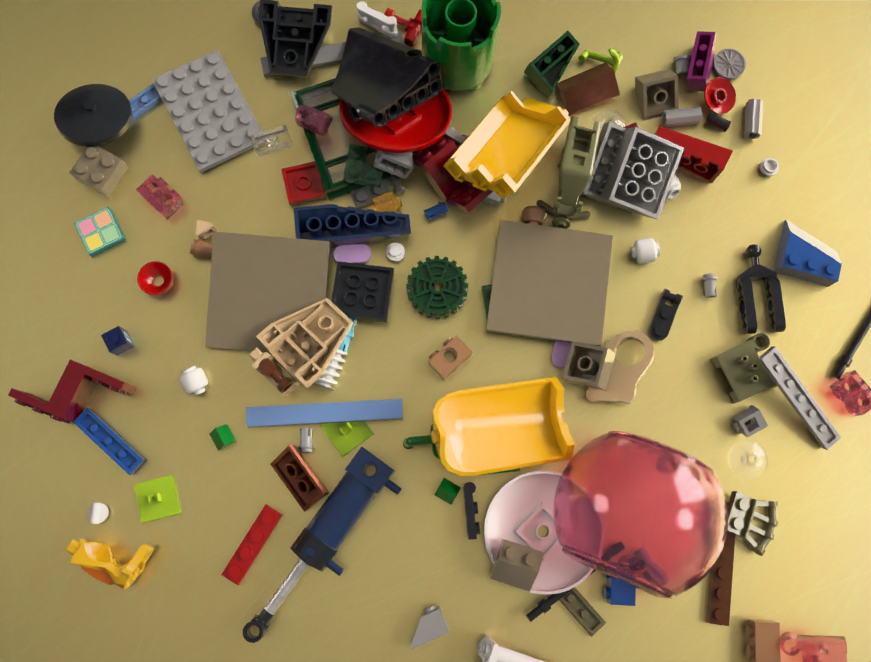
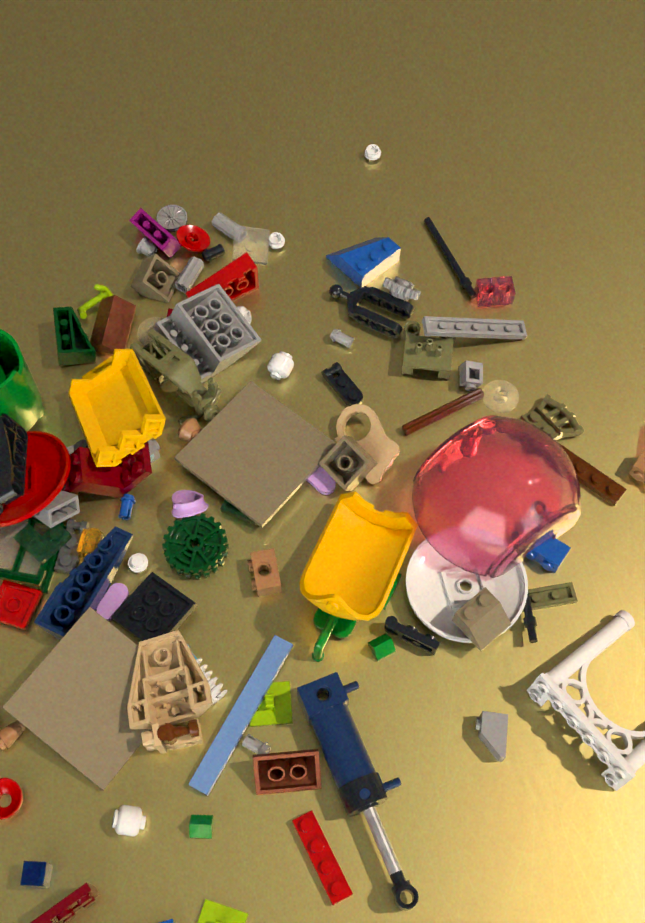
camera: 55 degrees left, 15 degrees down
none -> lavender hat [172,490,209,518]
none -> clear tile [232,225,270,265]
none -> light grey gear [383,276,421,301]
none -> reddish brown axle [402,388,484,435]

